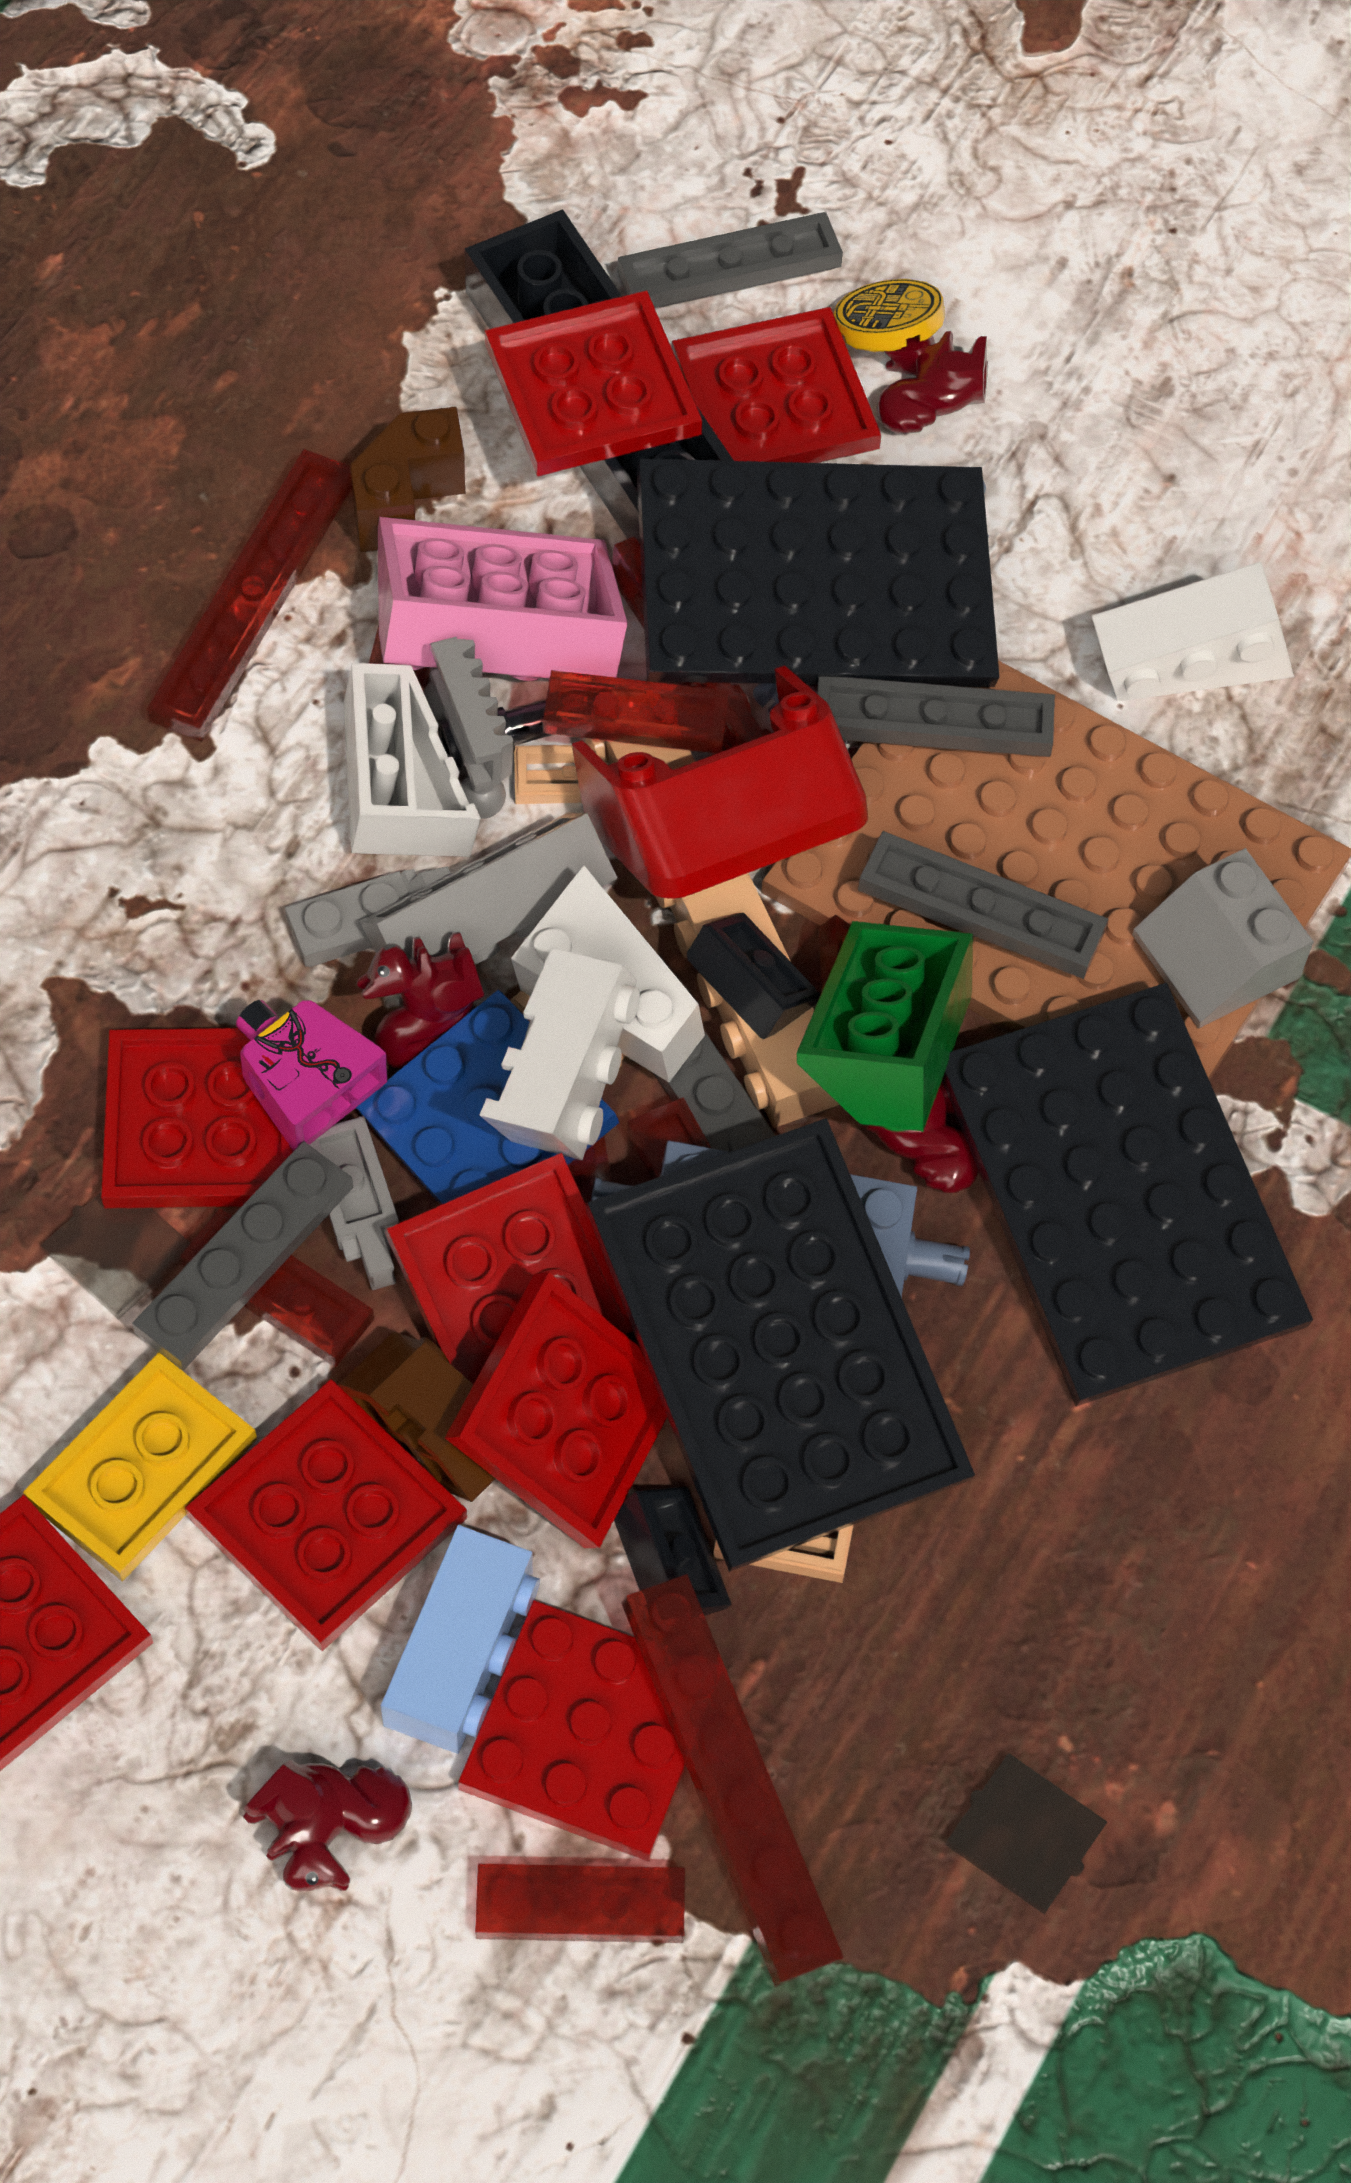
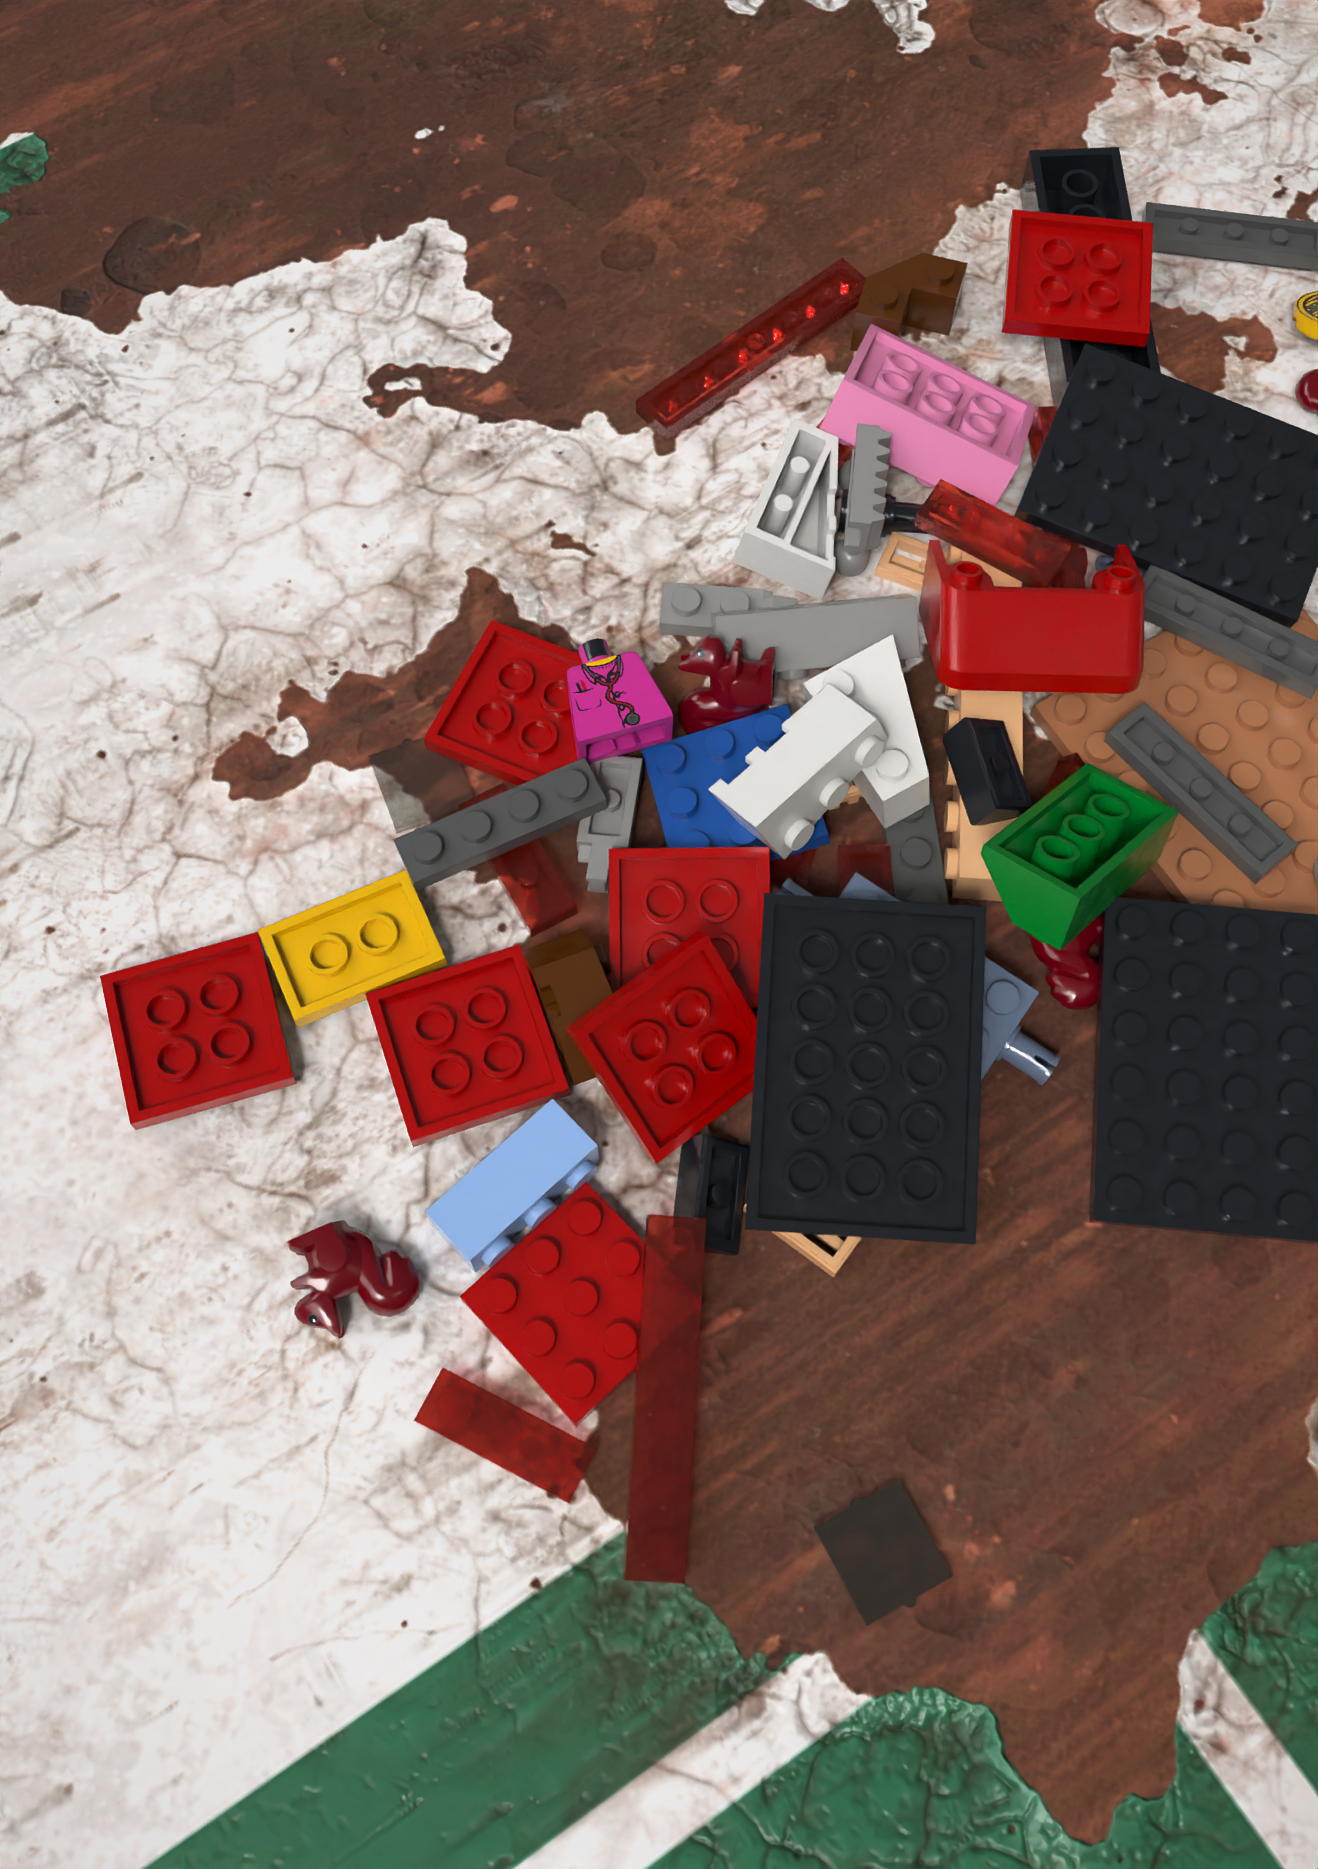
camera: 30 degrees right, 5 degrees up
red plate [671,307,881,463] -> none

